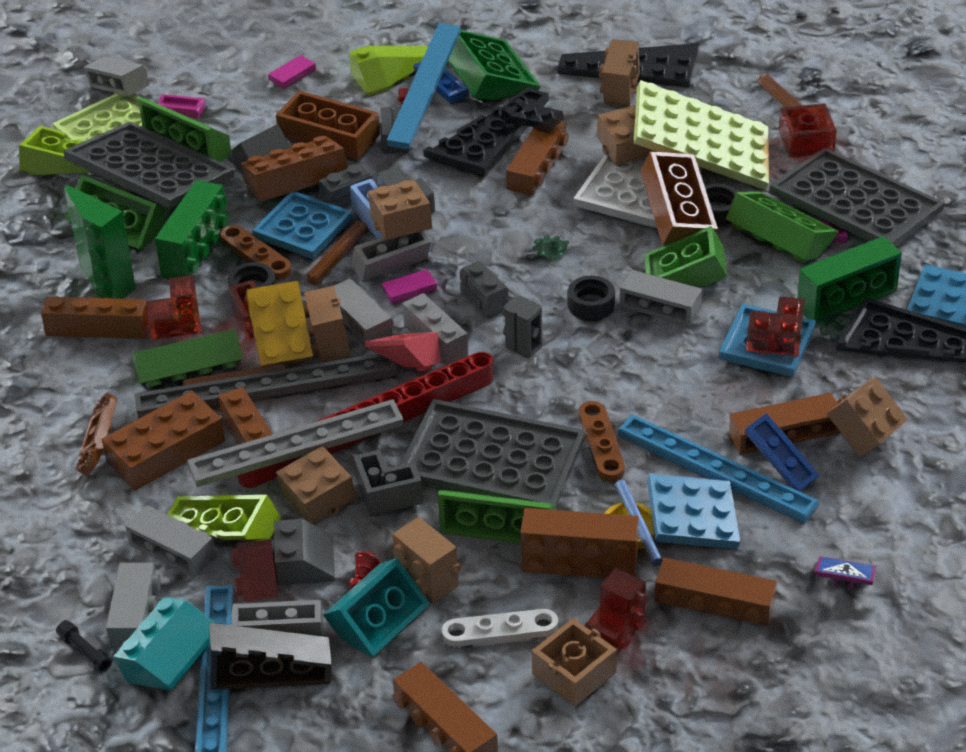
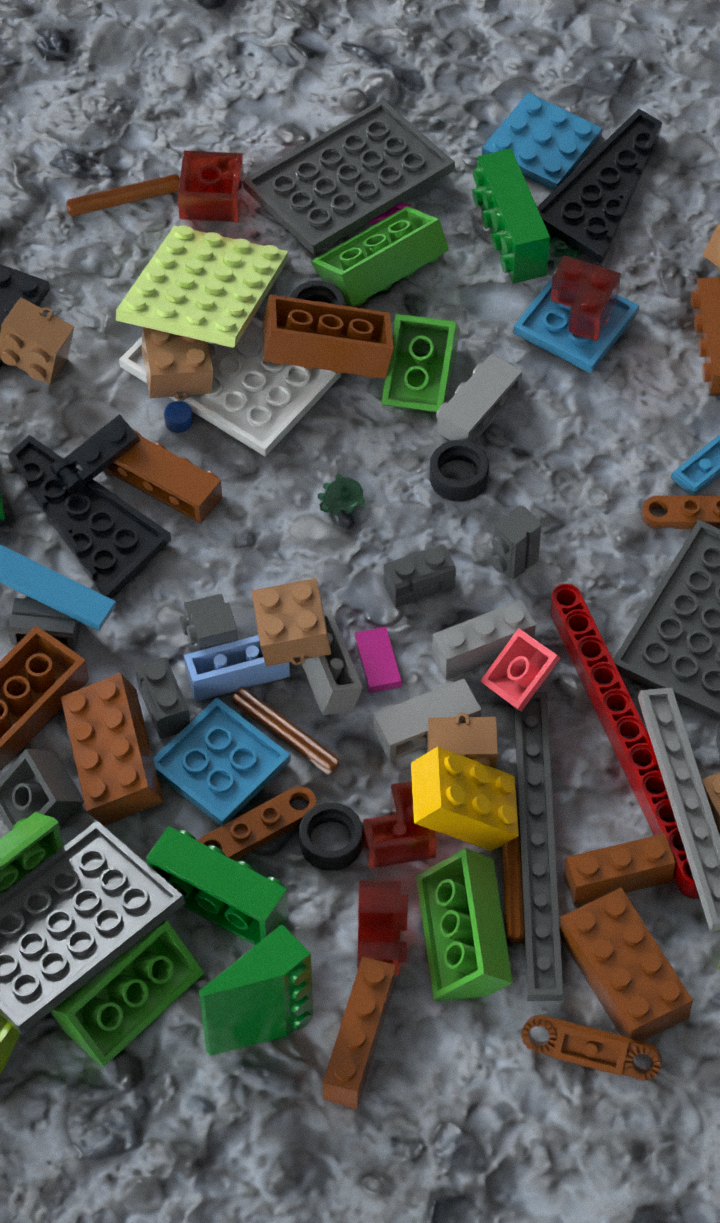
camera: 80 degrees left, 15 degrees up
none -> blue piece [164,401,193,433]

